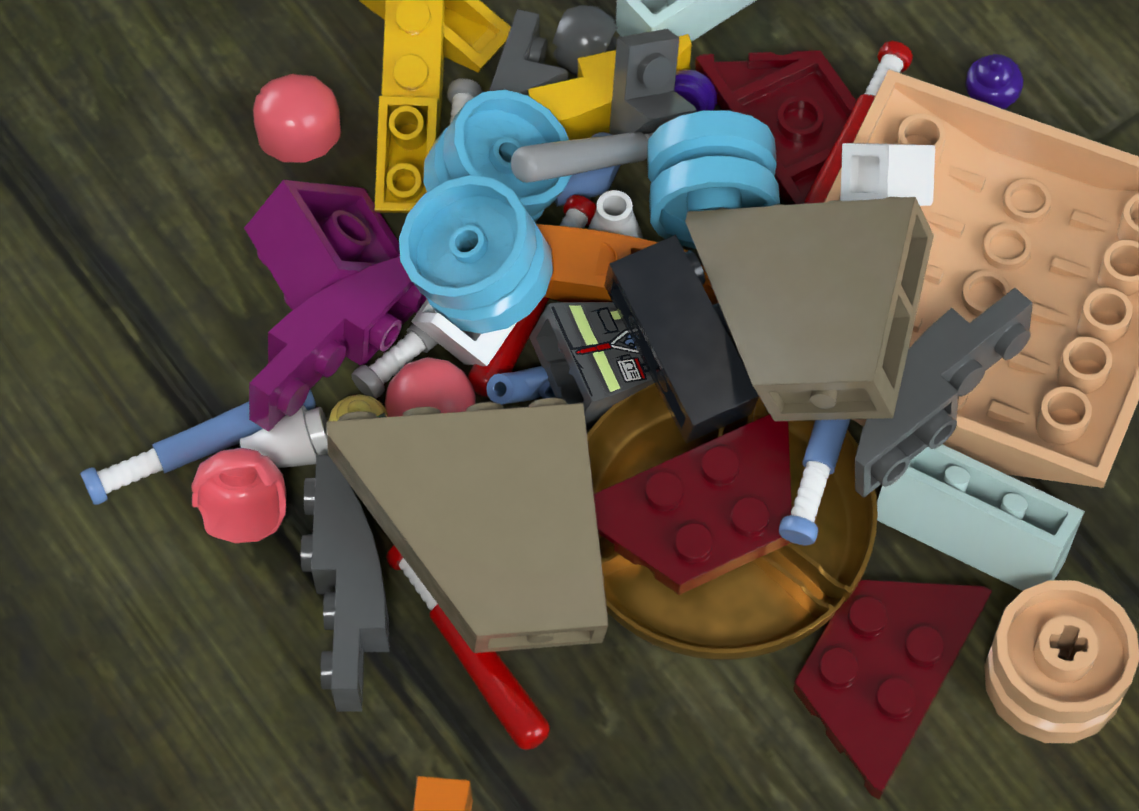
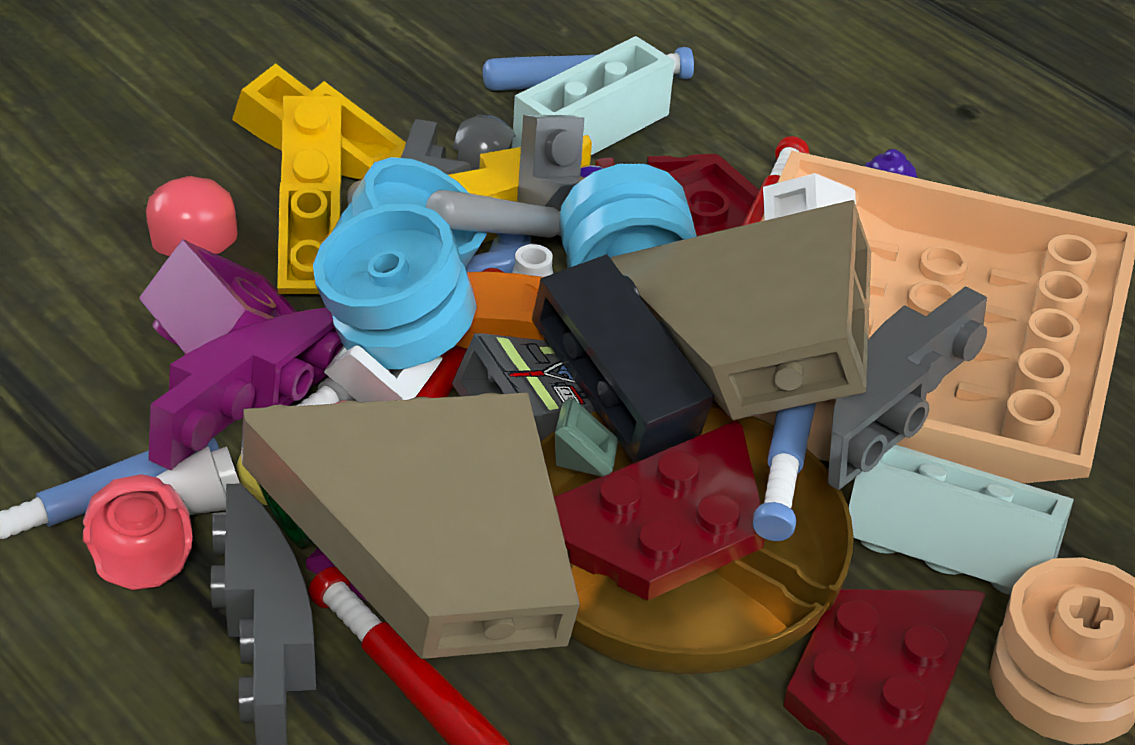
camera: 10 degrees left, 20 degrees down
none -> sand green slope [555,397,618,477]

